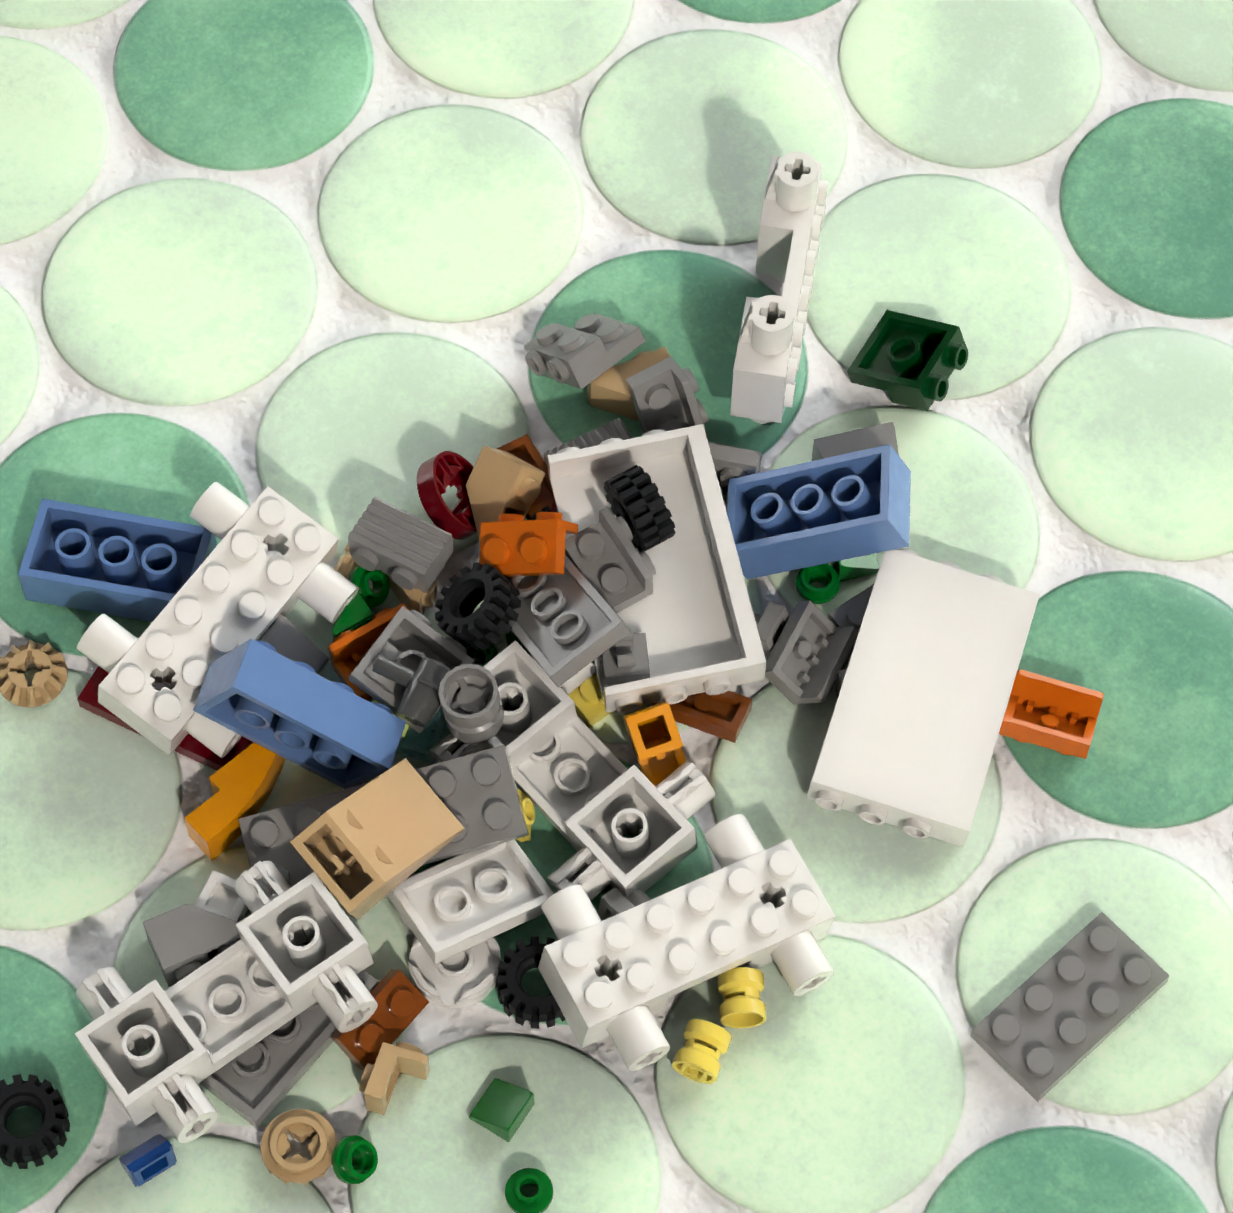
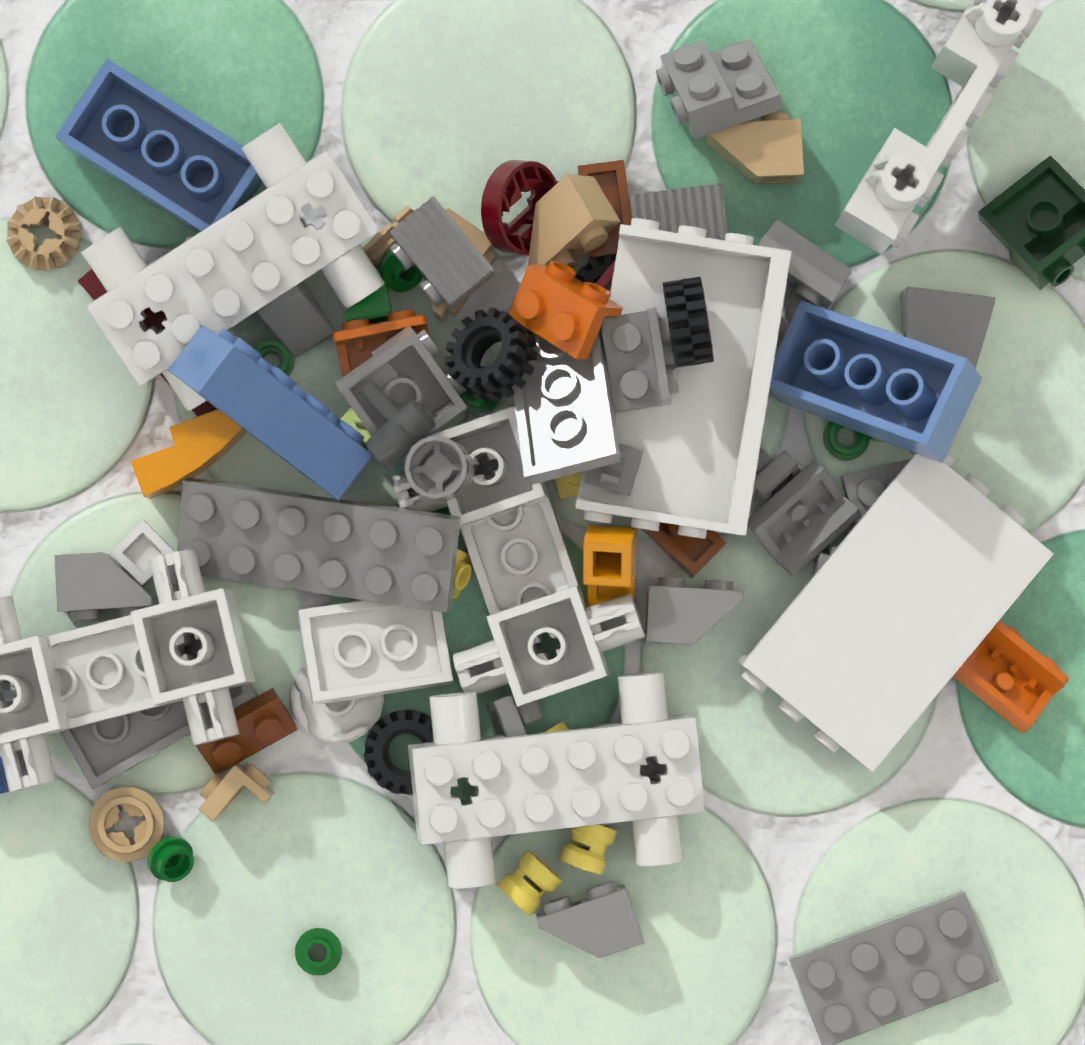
camera: 20 degrees right, 25 degrees up
tan slope [290,758,465,919] -> none
green slope [469,1078,535,1142] -> none
light grey bracket [625,356,709,440] -> none
none -> light grey slope [536,881,644,958]
none -> light grey slope [644,577,744,645]

